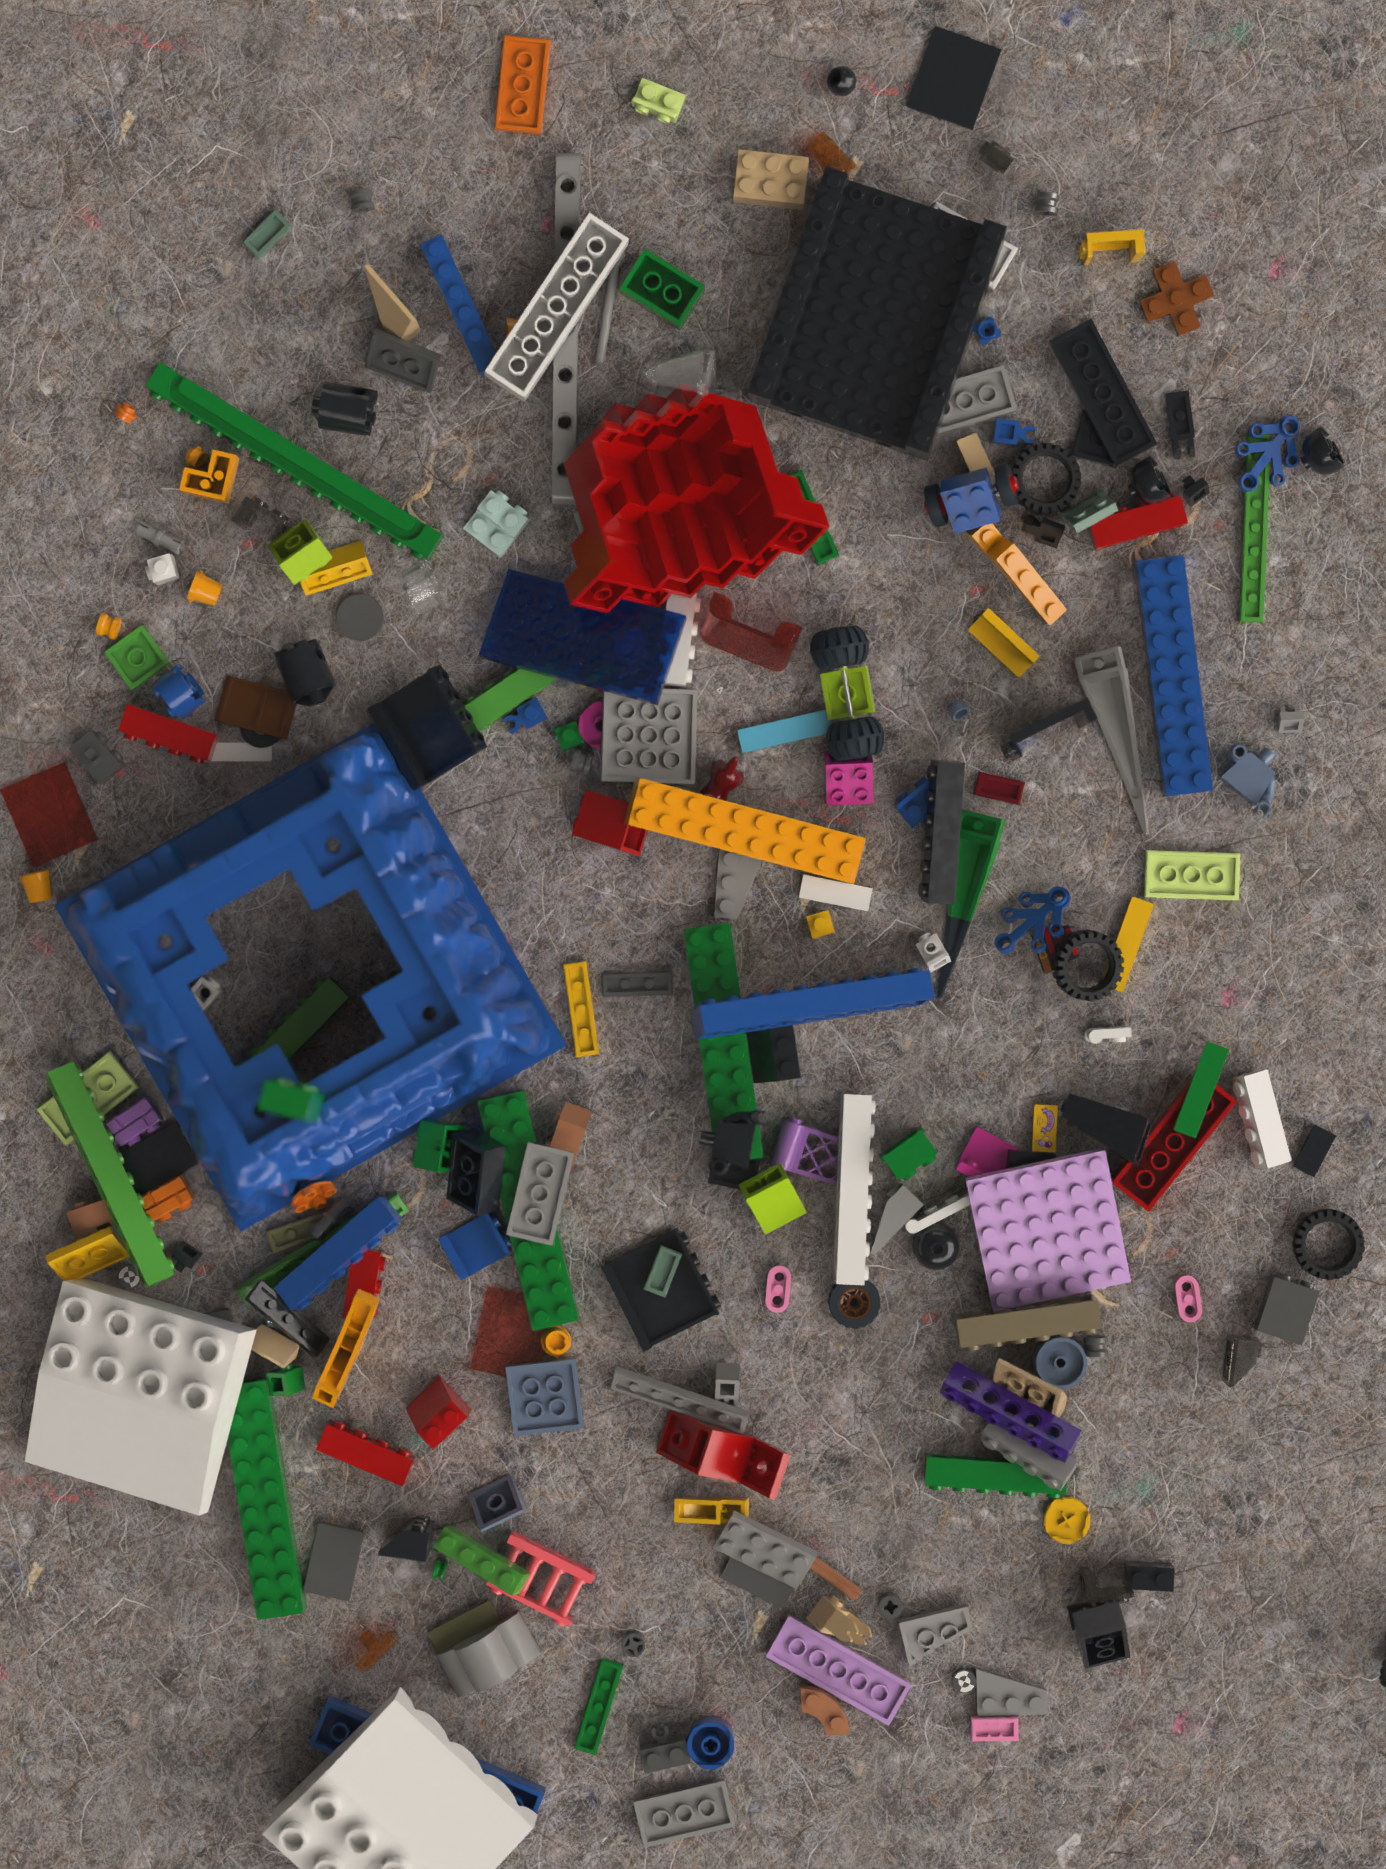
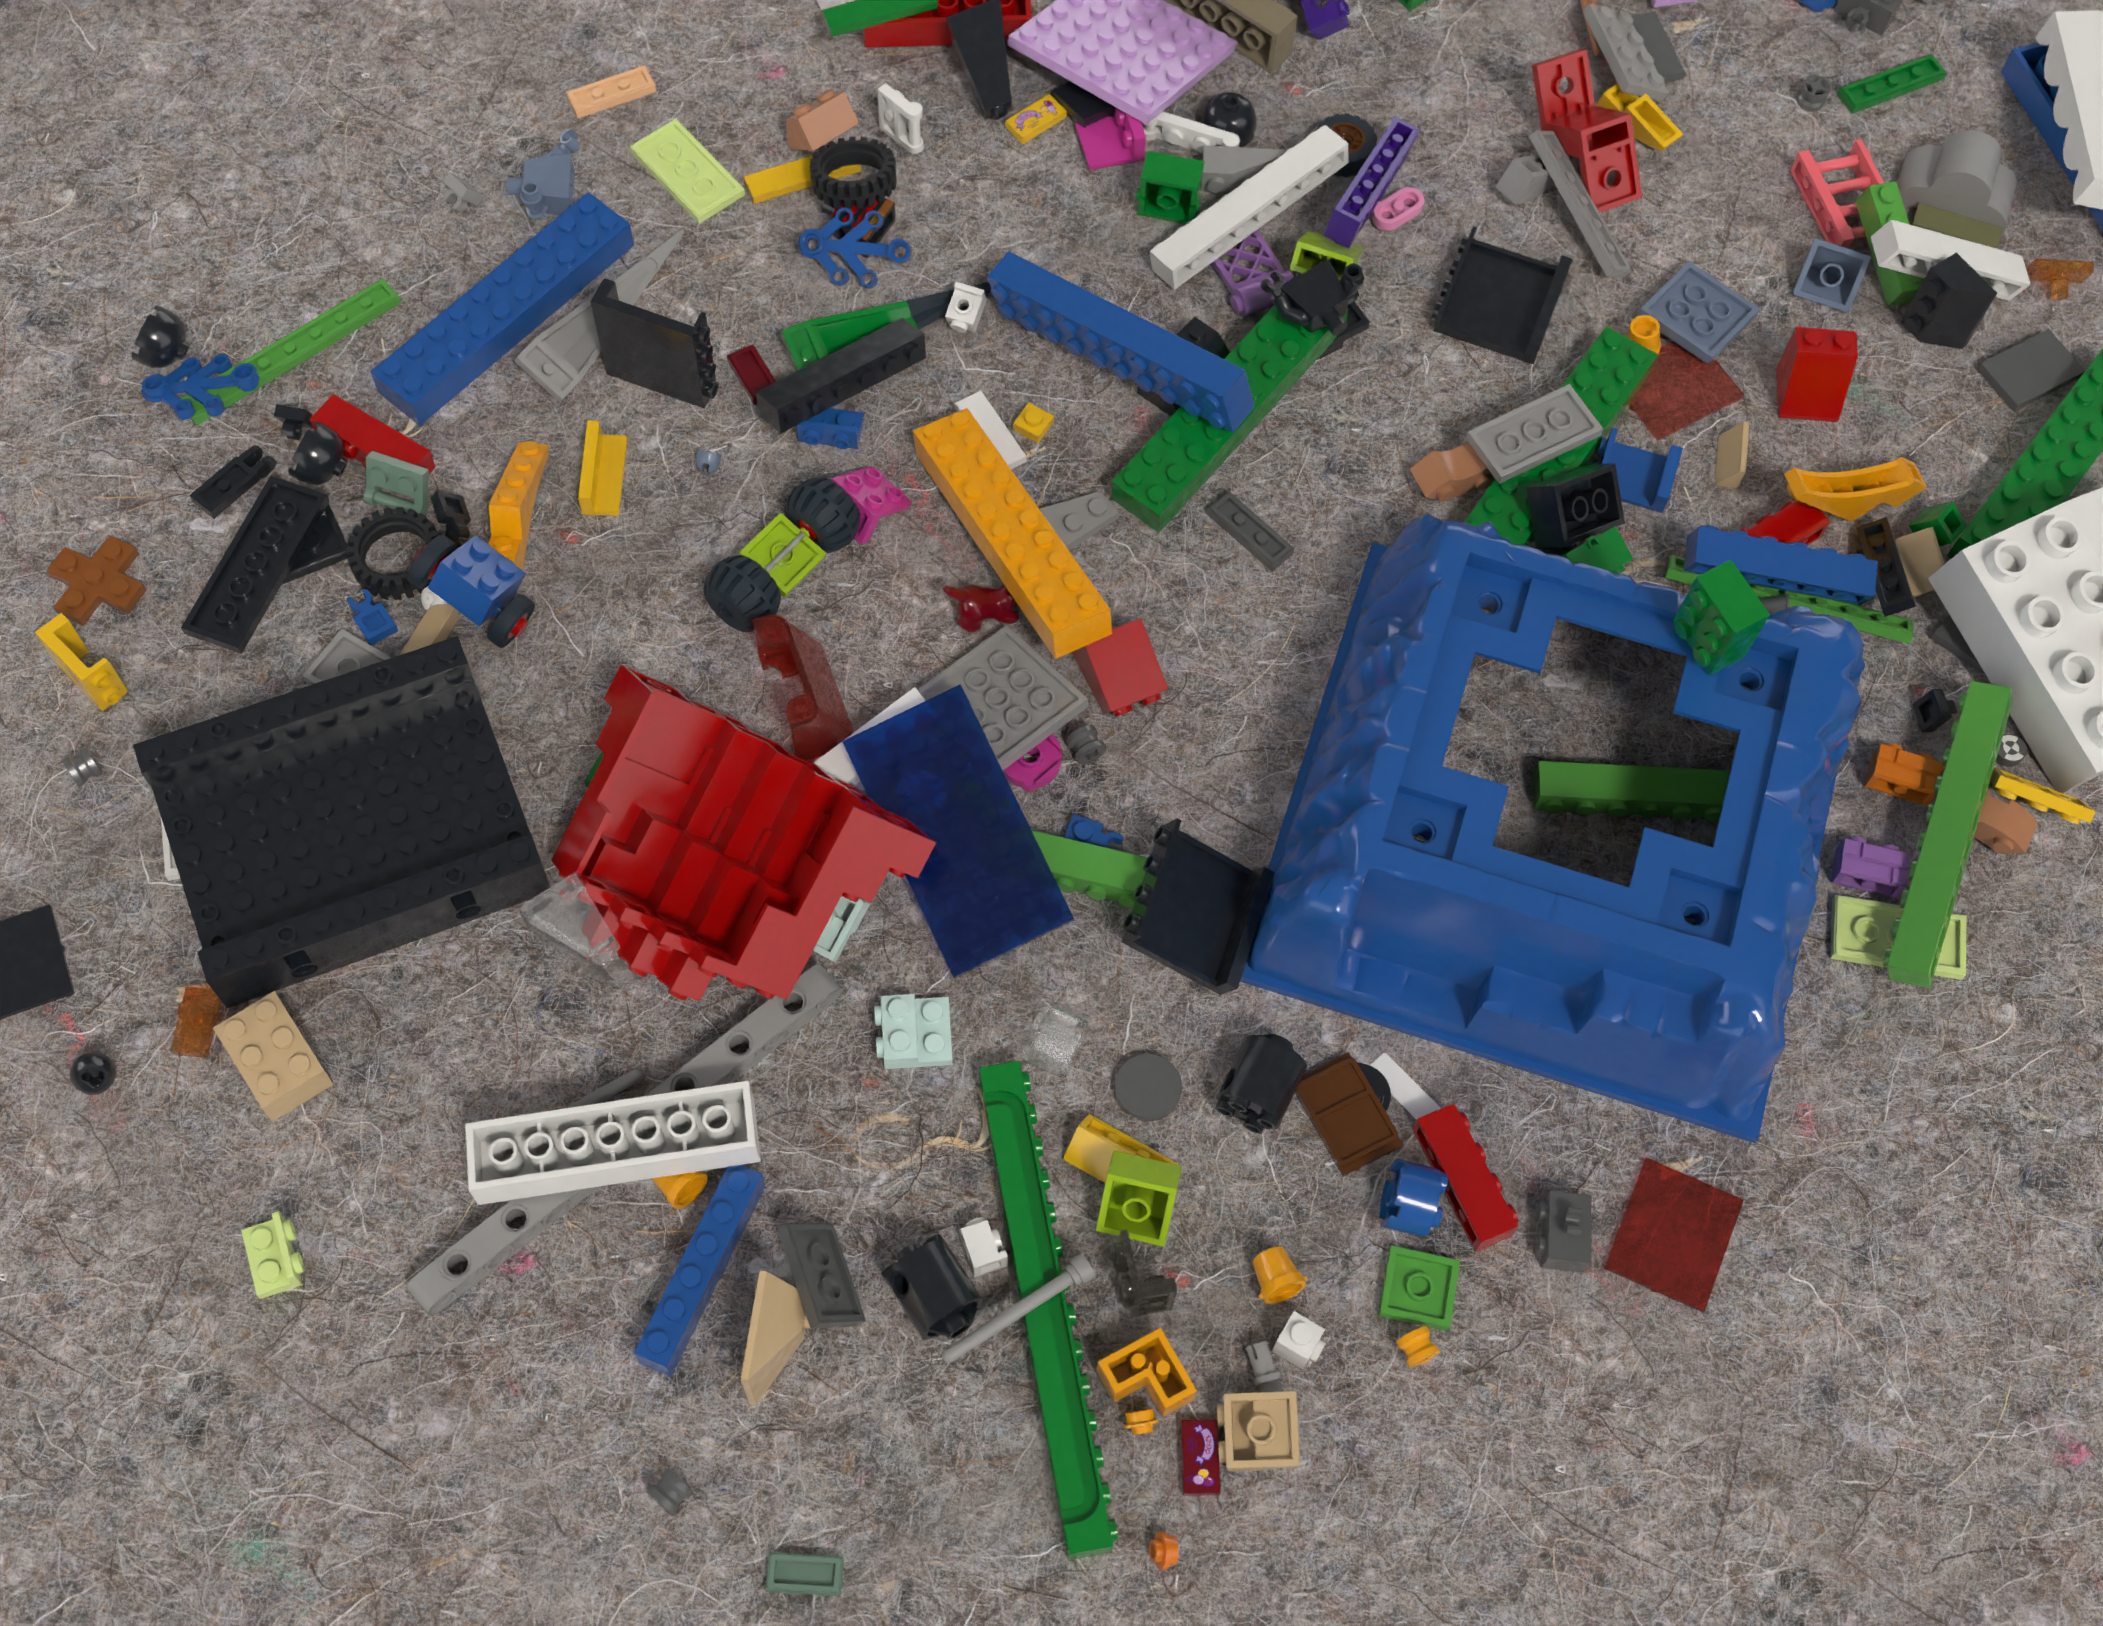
camera: 135 degrees left, 25 degrees down
light orange piece [19,869,52,903] -> none
black tile [121,1122,199,1195] -> none
red brick [316,1420,415,1487] -> none
orange tile [494,35,551,135] -> none
green plate [554,721,585,752] -> none
yellow tile [563,961,600,1057] -> none
green brick [620,249,705,331] -> none
sand green tile [643,1245,683,1298] -> none
medium azure tile [737,710,832,753] -> none
clear smoke brick [978,140,1014,174] -> none
none -> light nougat tile [566,65,657,119]
none -> nougat slope [786,89,859,151]
none -> light grey piece [942,1253,1096,1363]
none -> white brick [961,1217,1008,1277]
none -> dark red tile [1181,1420,1221,1496]
none -> tan plate [1217,1391,1301,1472]
none -> dark purple brick [1323,117,1420,248]
none -> tan slope [1715,422,1749,489]
none -> white brick [1871,220,2031,301]

